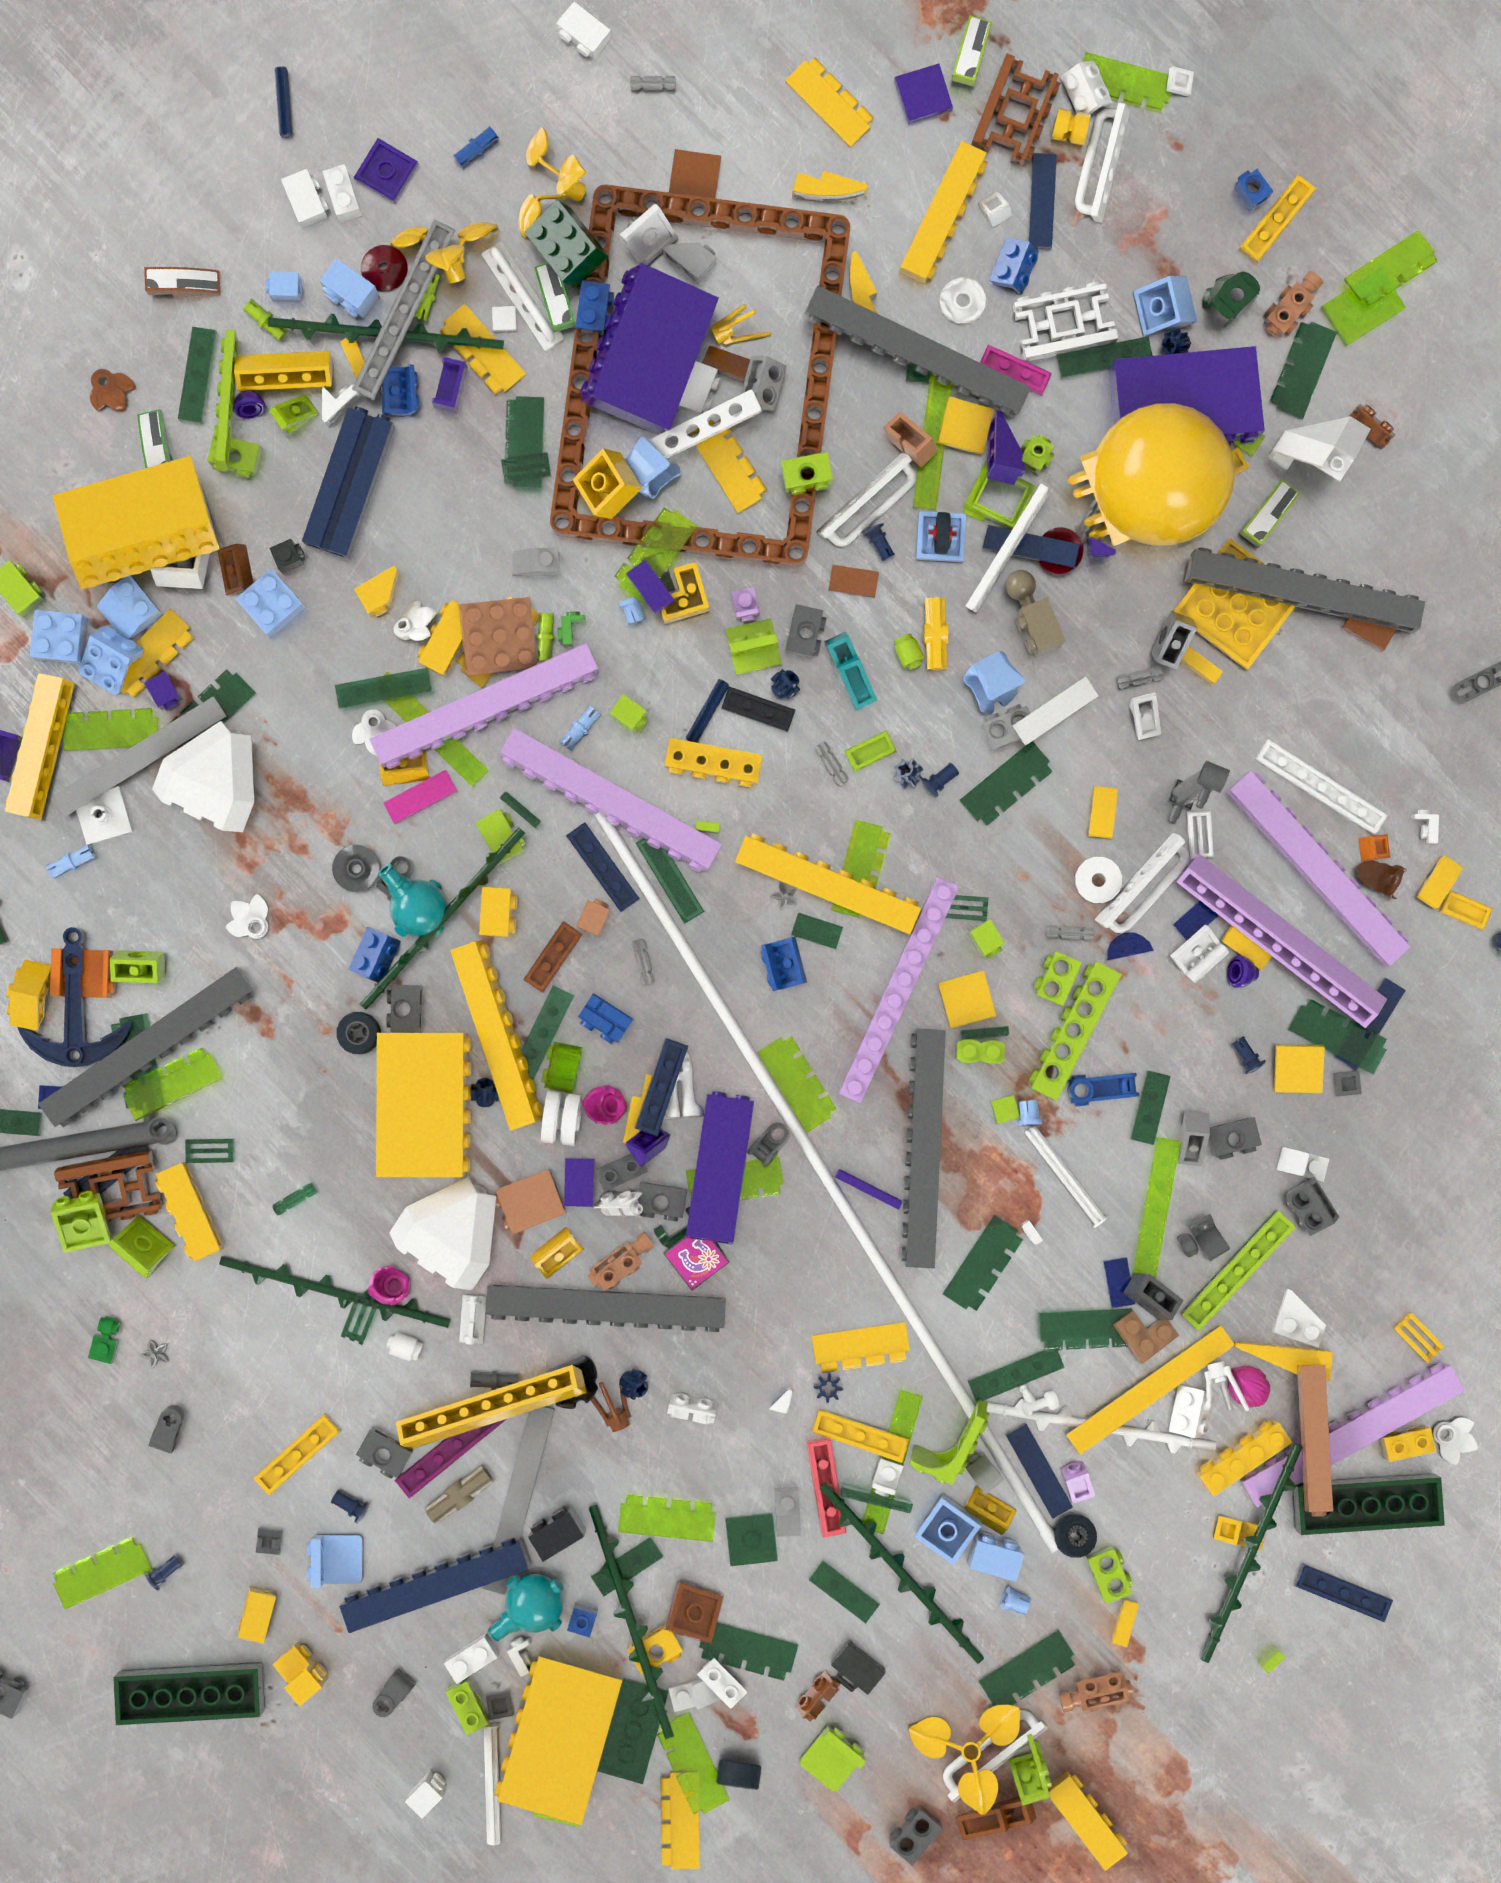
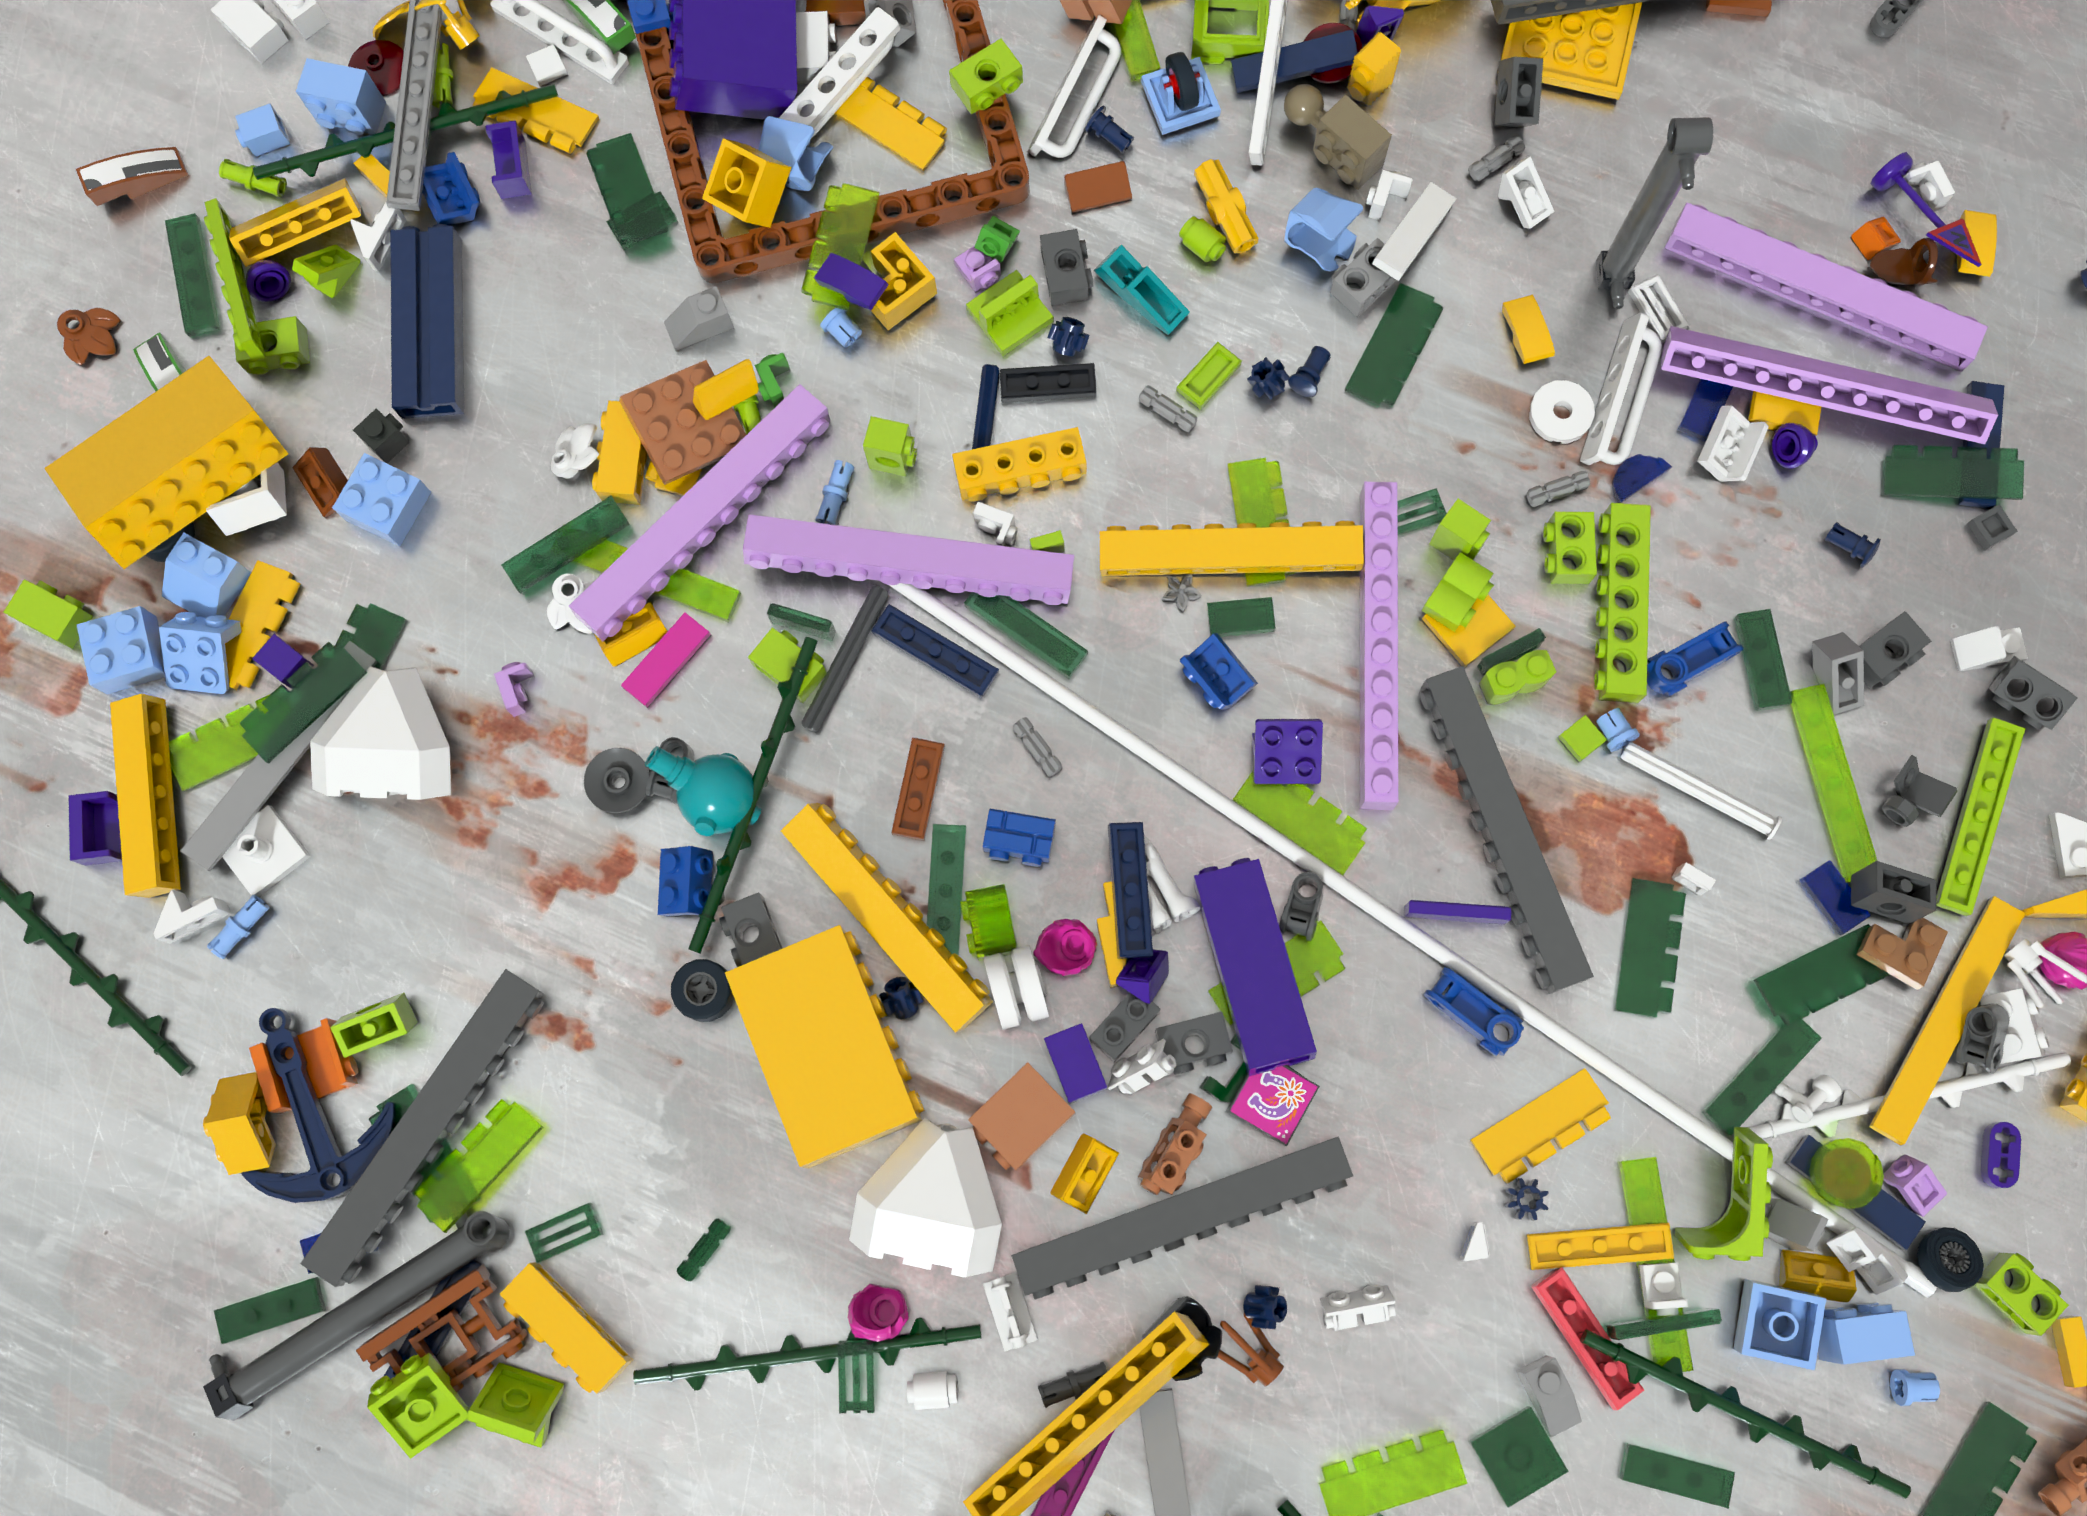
camera: 15 degrees left, 10 degrees down
white plate [226,894,269,939] -> none
yellow slope [354,565,399,617] -> none
yellow brick [479,887,518,938] -> none
nougat piece [576,898,612,937] -> none
yellow piece [1181,646,1223,685] -> none
white tile [1255,739,1388,836] -> none
yellow tile [1274,1044,1325,1093] -> none
yellow tile [1439,890,1493,930] -> none
none -> white slope [153,889,231,944]
none -> clear green windscreen [239,641,368,764]
none -> lavender bracket [494,662,534,717]
none -> yellow slope [693,359,759,420]
none -> dark grey axle [802,585,888,732]
none -> white bracket [973,502,1018,546]
none -> bright green bracket [974,216,1020,263]
none -> dark purple bracket [1252,719,1323,784]
none -> yellow brick [1347,32,1401,105]
none -> white bracket [1366,170,1413,221]
none -> lime brick [1421,552,1494,632]
none -> blue piece [1424,967,1524,1056]
none -> clear neon green tile [1809,1138,1884,1209]
none -> white slope [1827,1227,1908,1295]
none -> dark purple piece [1870,152,1982,267]
none -> dark grey piece [1956,1004,2009,1074]
none -> dark purple beam [1981,1122,2021,1188]

